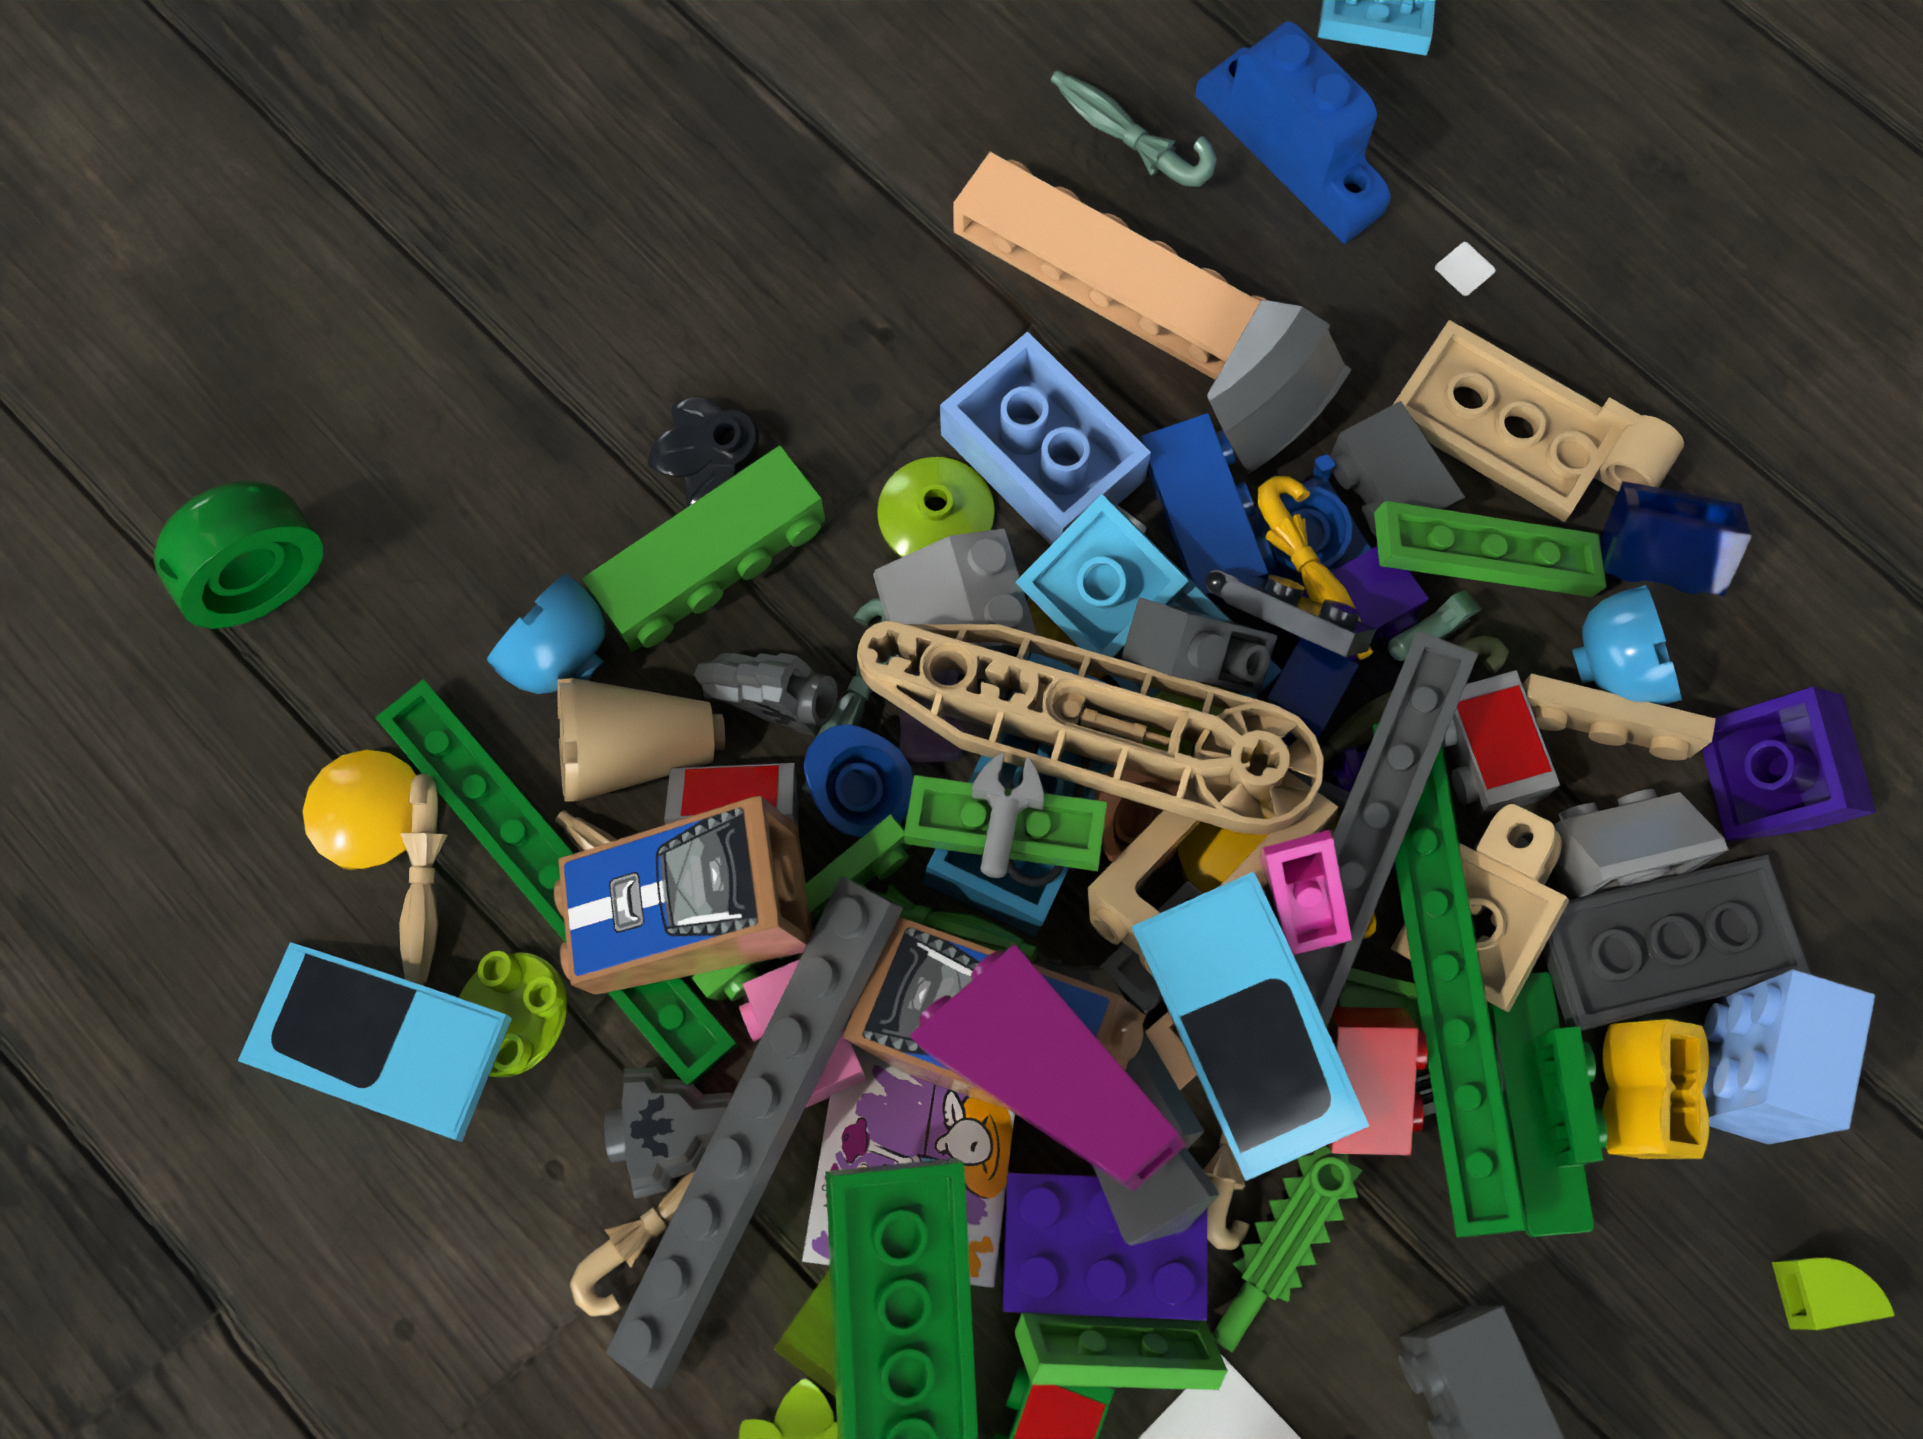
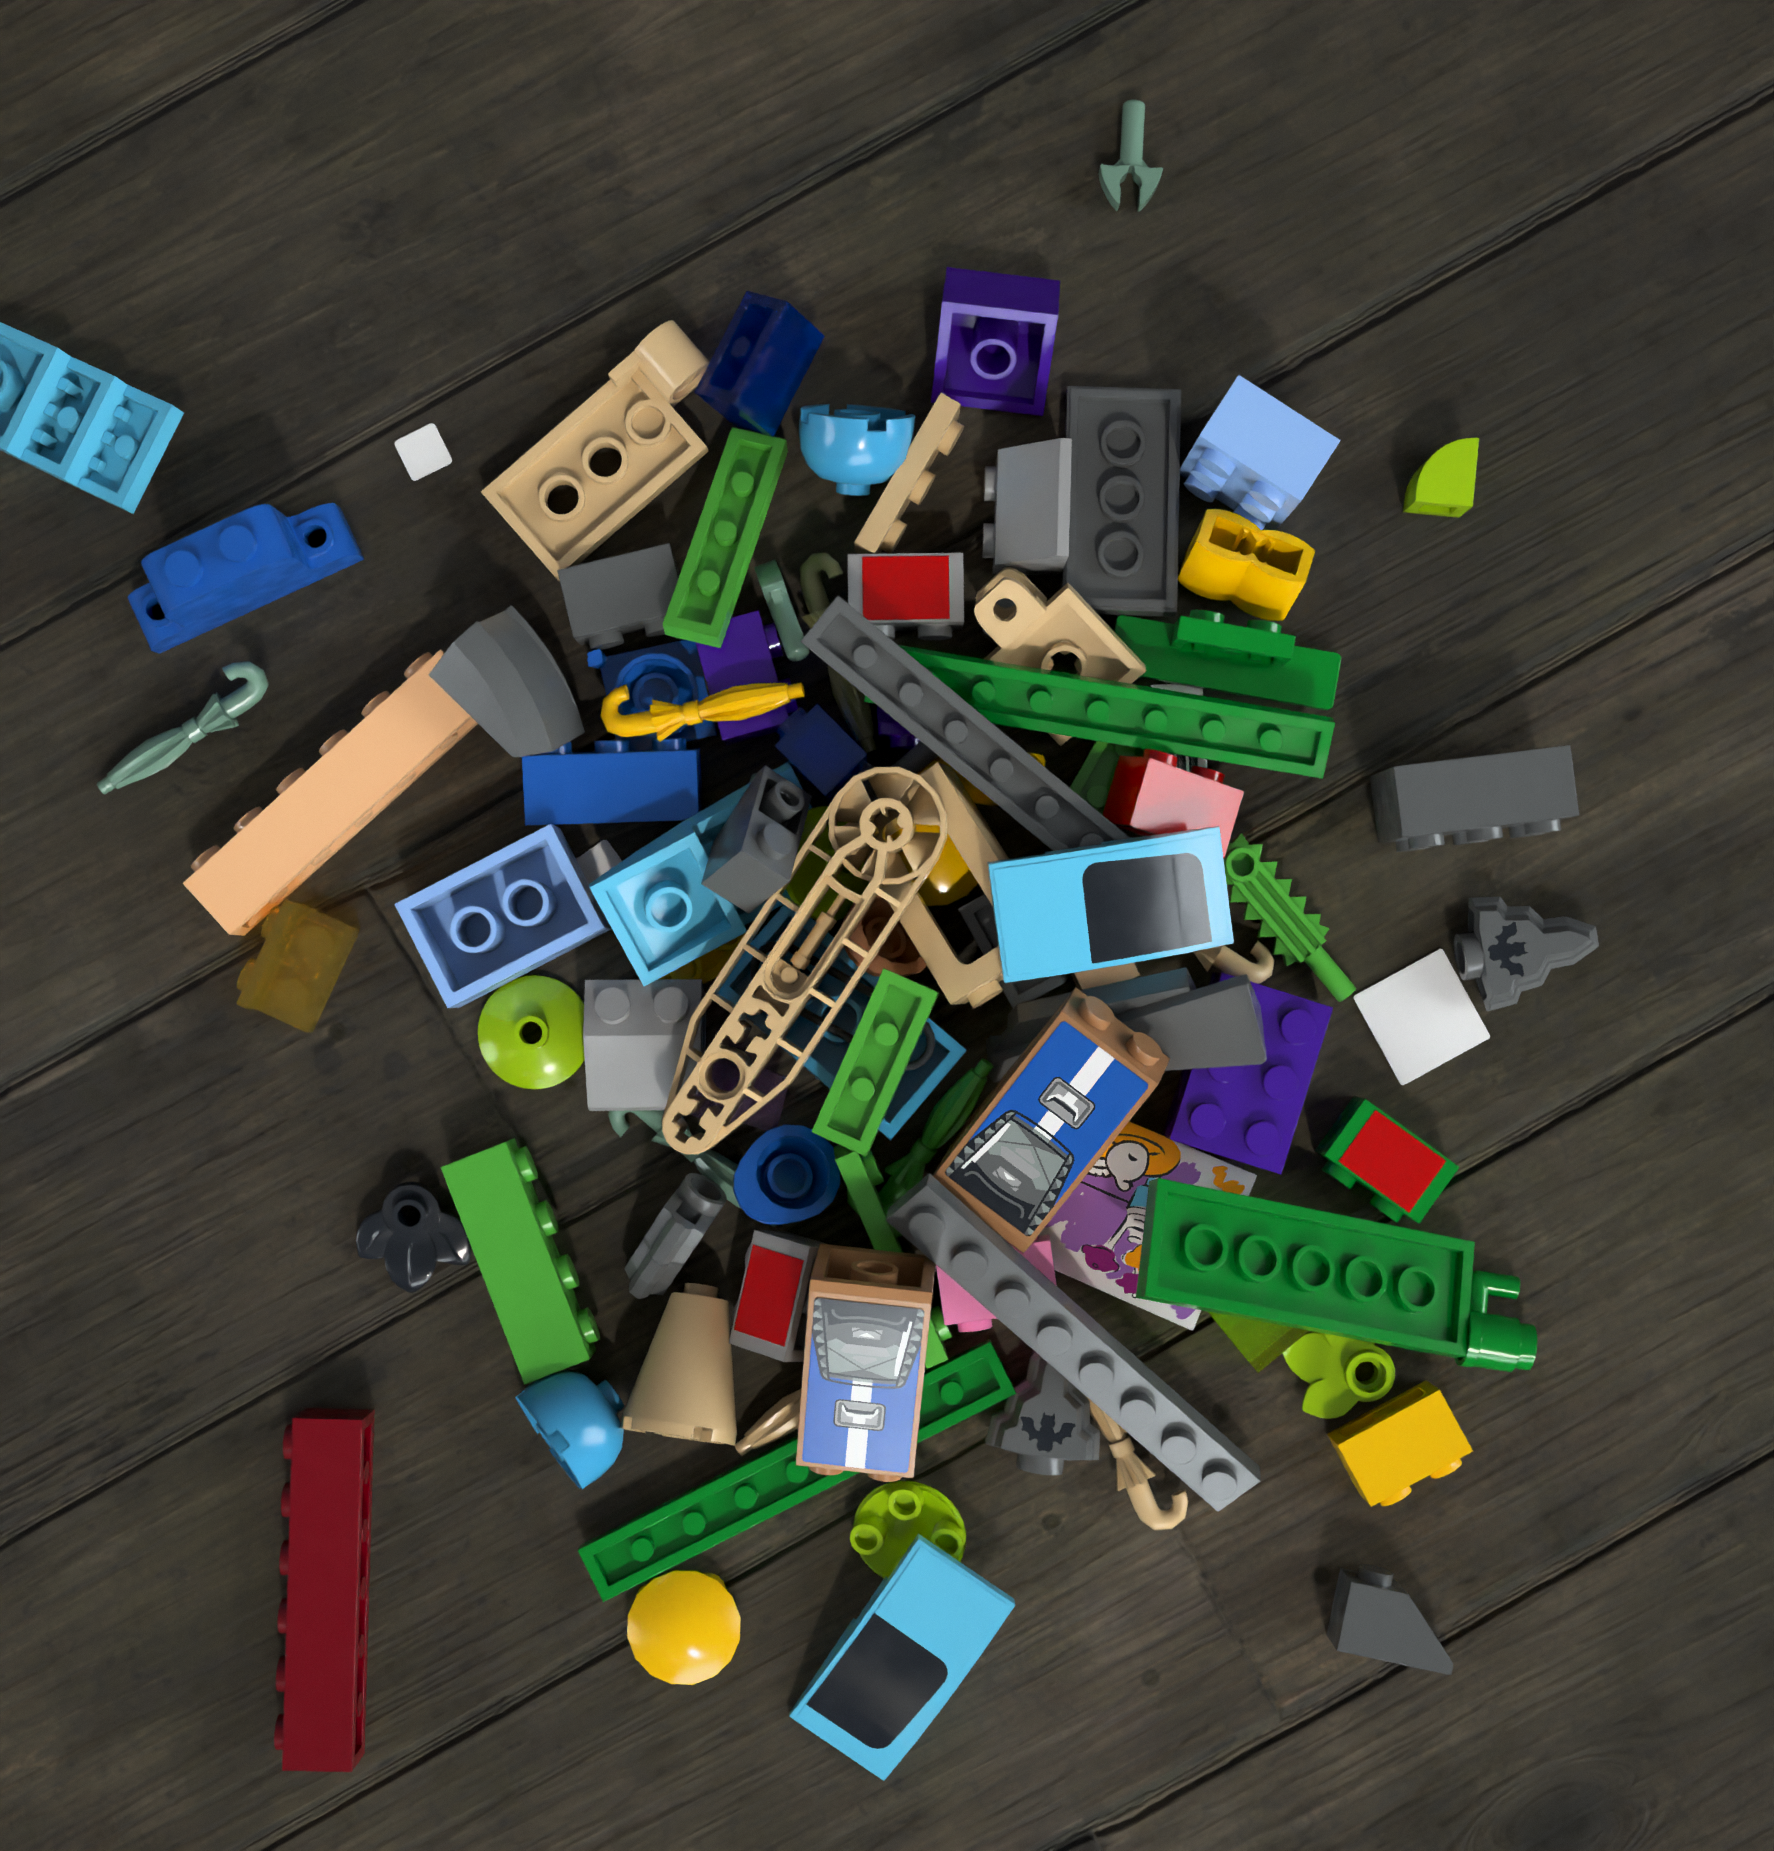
camera: 80 degrees left, 15 degrees up
green piece [153,481,324,629] -> none
tan piece [399,773,448,986] -> none
magenta slope [909,944,1186,1192] -> none
light grey bar [972,752,1043,878] -> none
bright green plate [1015,1313,1228,1390] -> none
black hinge [1205,568,1376,657] -> none
dark pink slope [1259,830,1352,955] -> none
none -> clear yellow bracket [237,899,360,1033]
none -> dark red brick [274,1408,375,1772]

